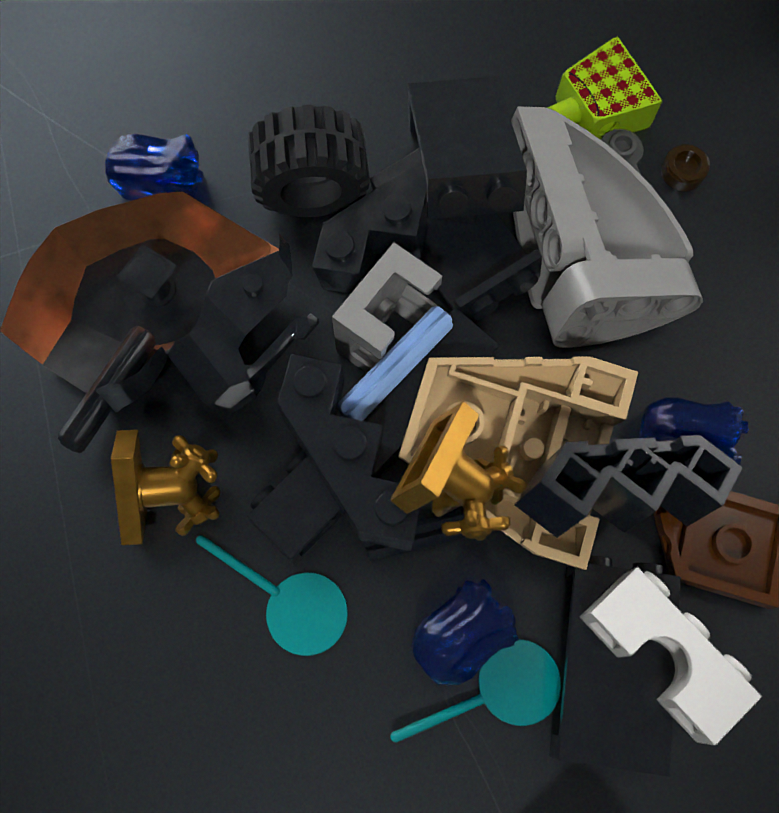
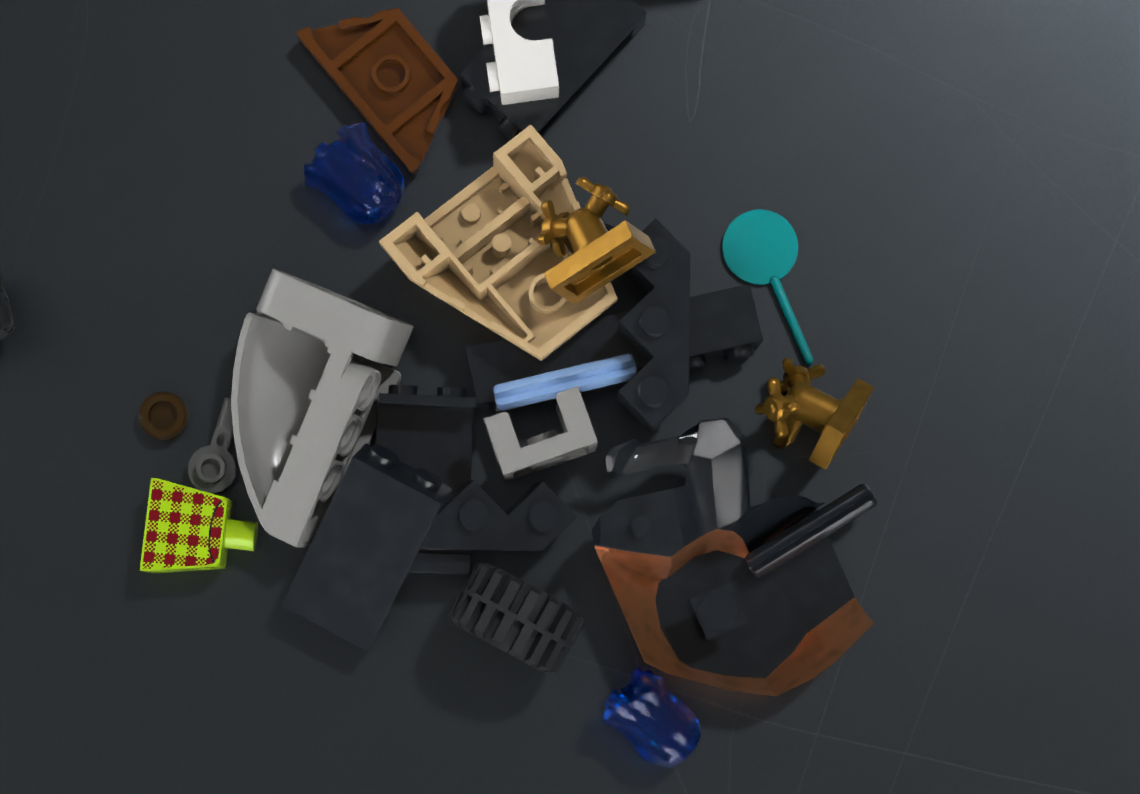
camera: 150 degrees left, 10 degrees up
teal piece [390,639,561,742] -> none
clear blue piece [411,579,519,685] -> none
black brick [514,435,743,538] -> none

